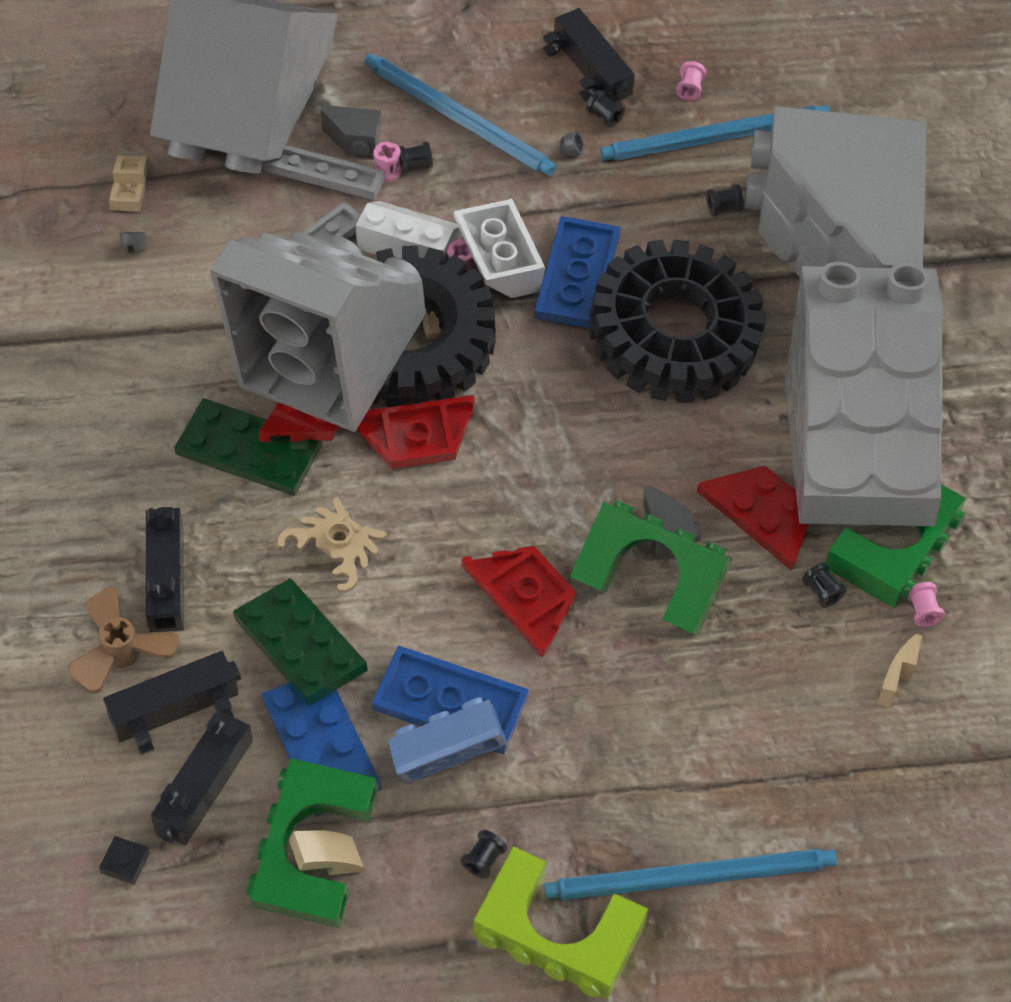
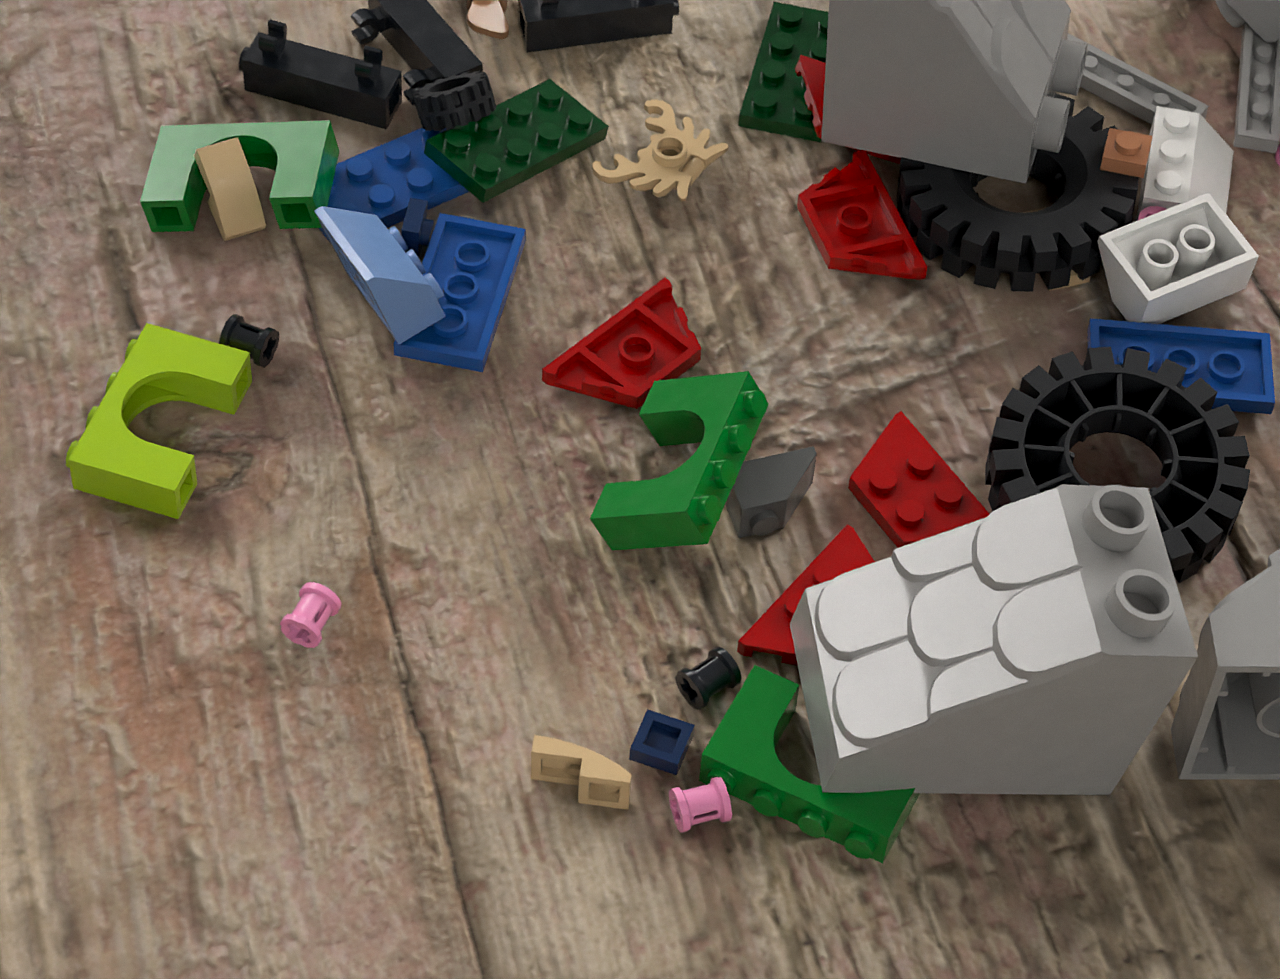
camera: 80 degrees right, 5 degrees down
black plate [99,836,150,885] -> none
dark azure piece [544,848,837,901] -> none
none -> bright pink bush [280,582,341,648]
none -> dark blue plate [401,198,434,258]
none -> black tyre [413,71,496,131]
none -> dark blue plate [629,709,695,775]
none -> red wing [848,411,990,548]
none -> nougat plate [1100,128,1153,178]

